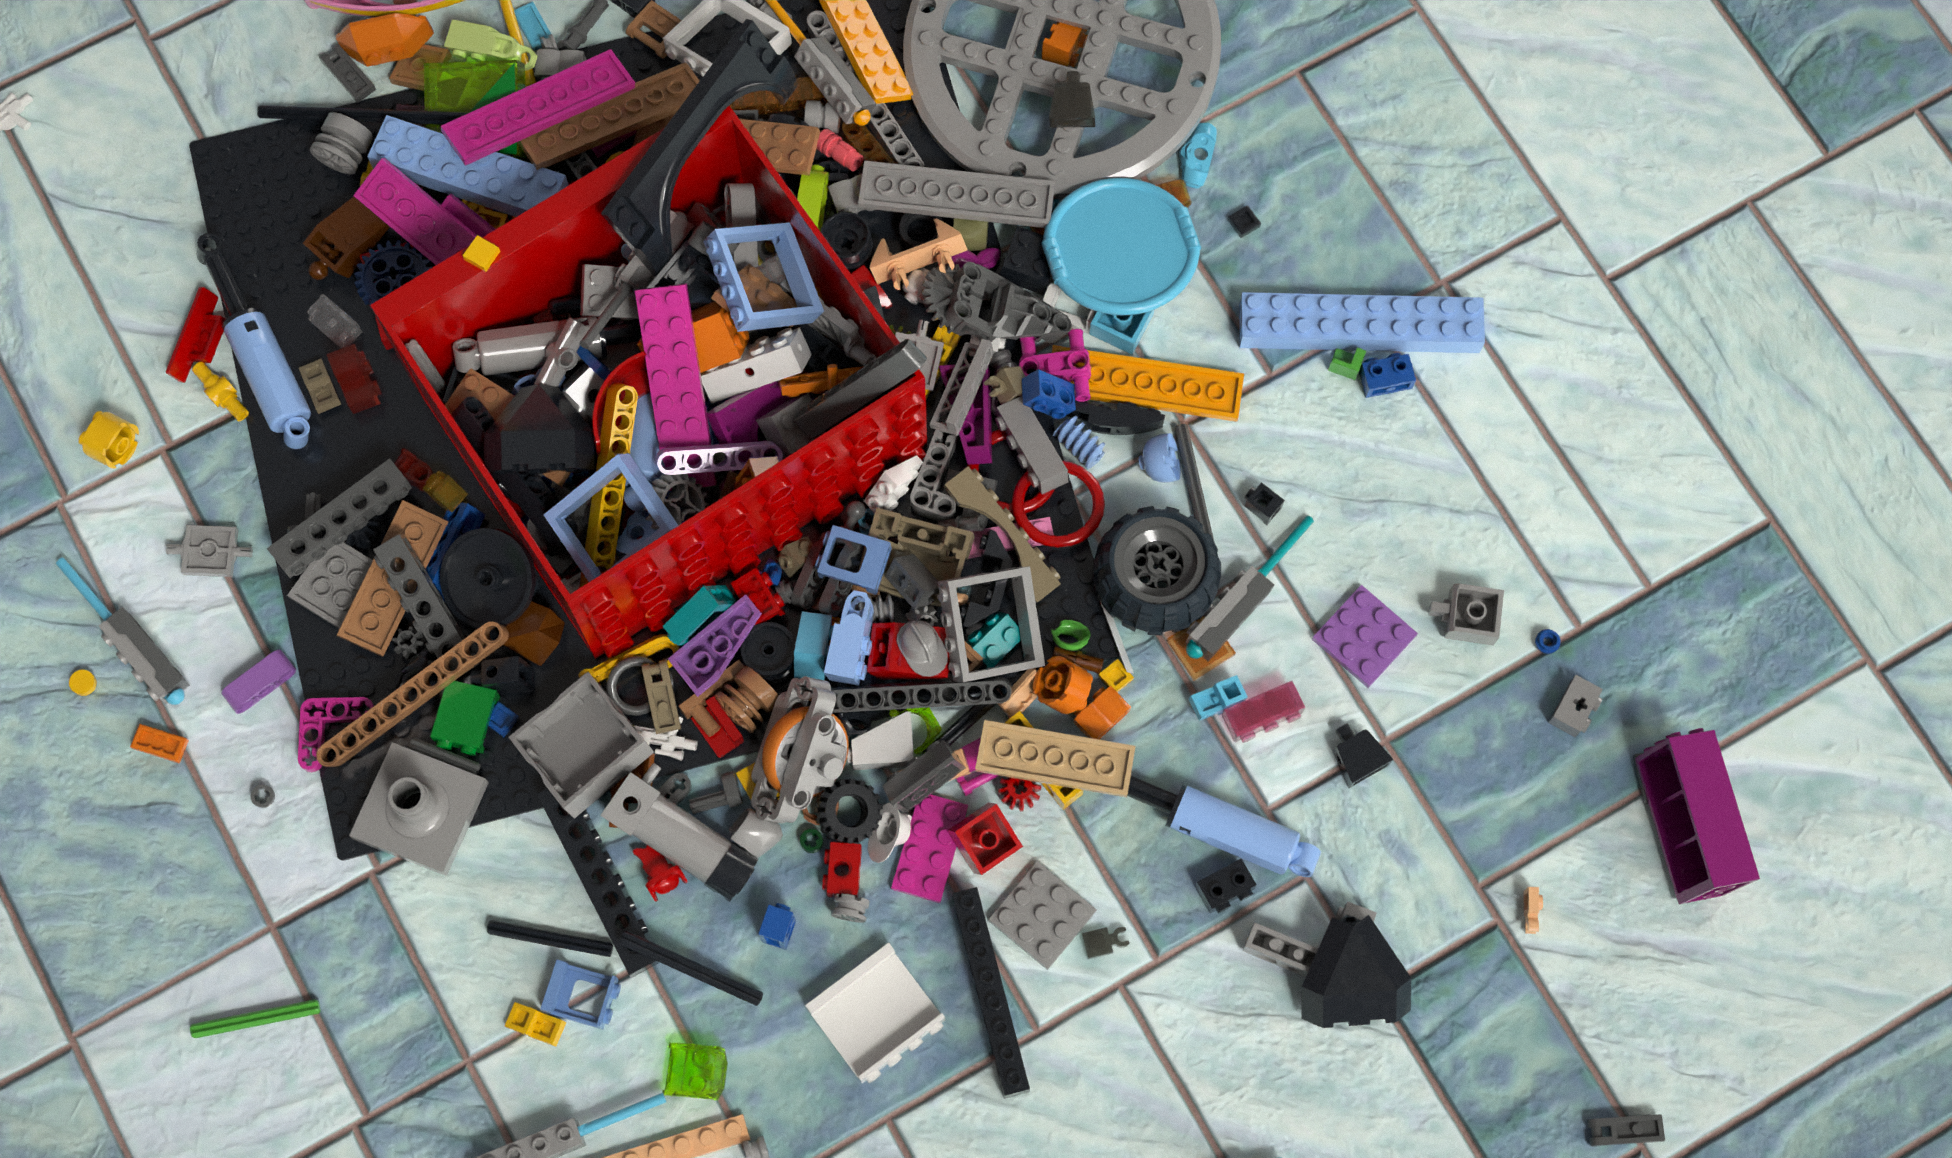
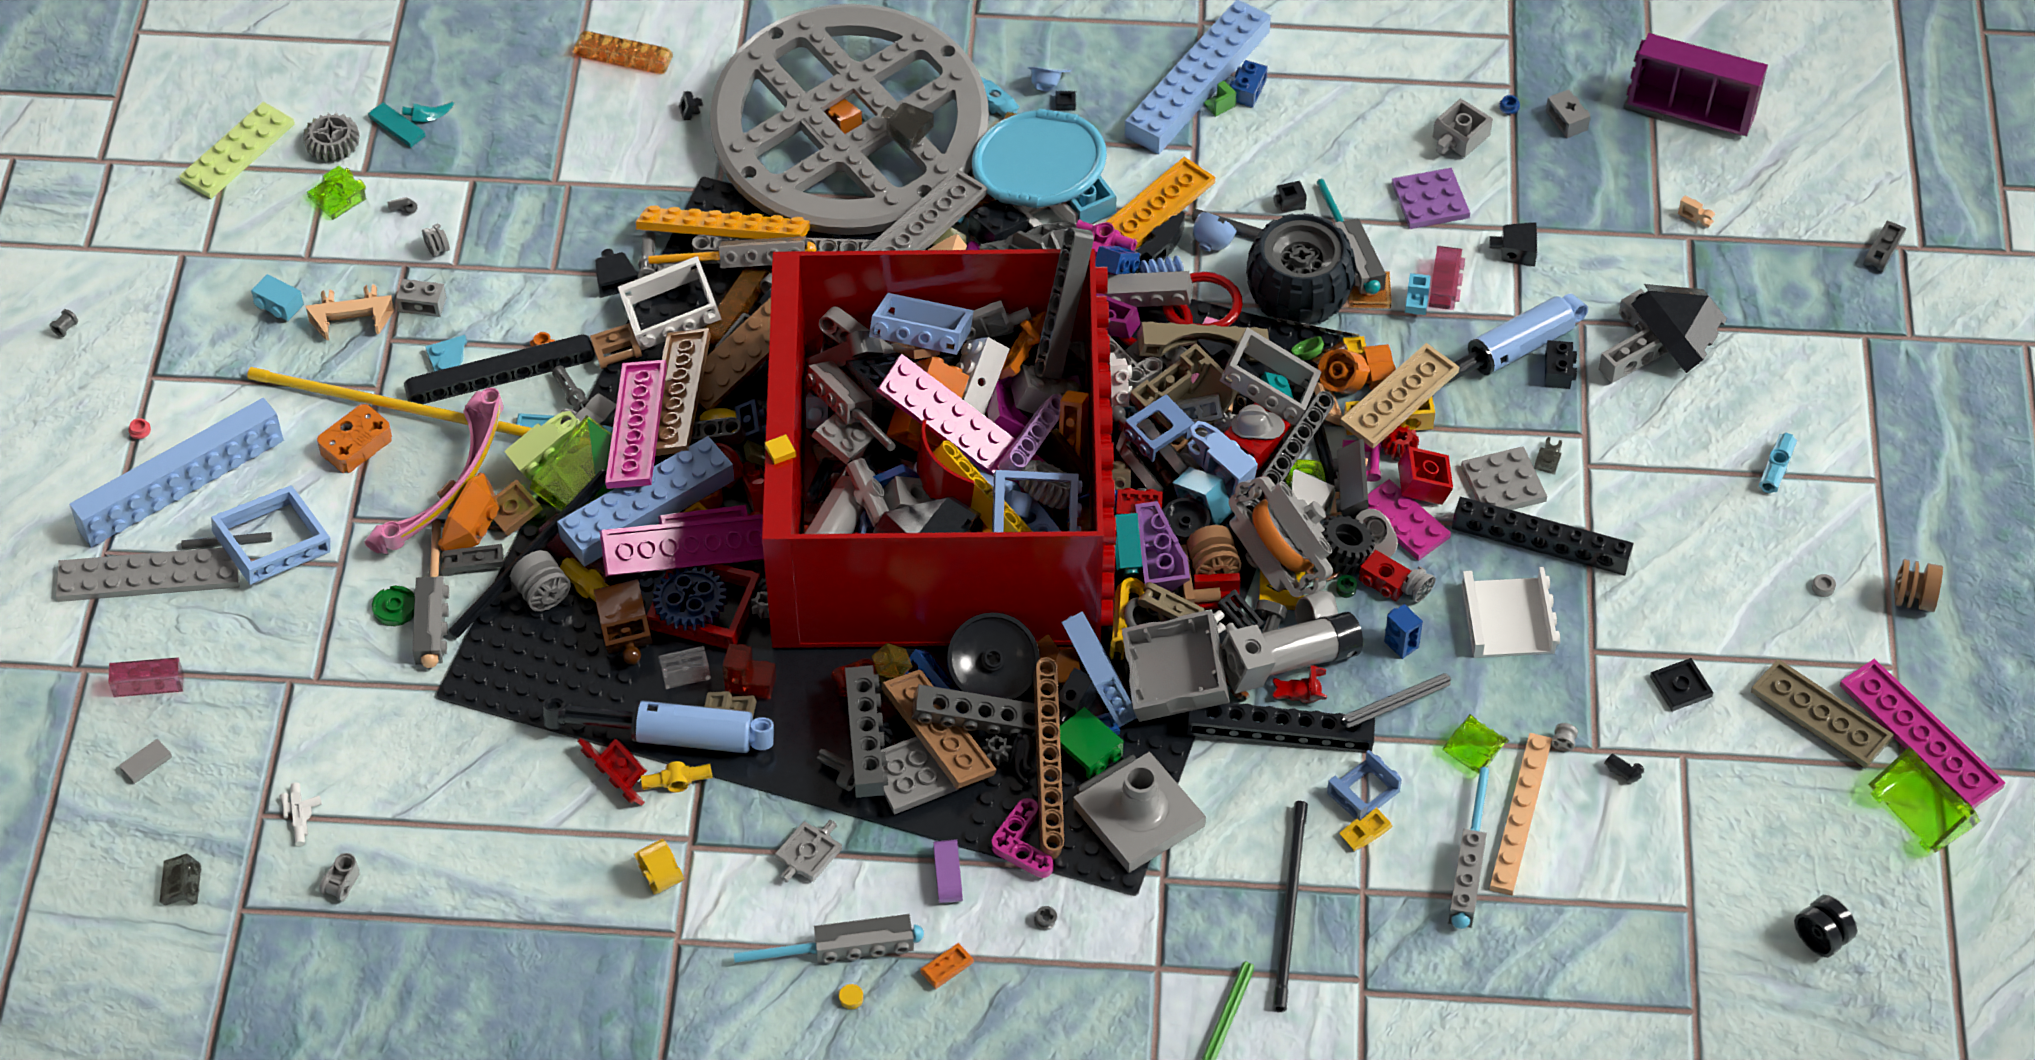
camera: 55 degrees left, 20 degrees down
black axle [487,920,613,957] -> none
black piece [601,19,798,277] -> none
none -> green tile [372,585,415,627]
none -> piece [413,519,449,668]
none -> light blue piece [1028,67,1071,91]
none -> light blue window [1062,611,1137,727]
none -> black tile [1216,589,1264,629]
none -> black piece [1272,801,1308,1012]

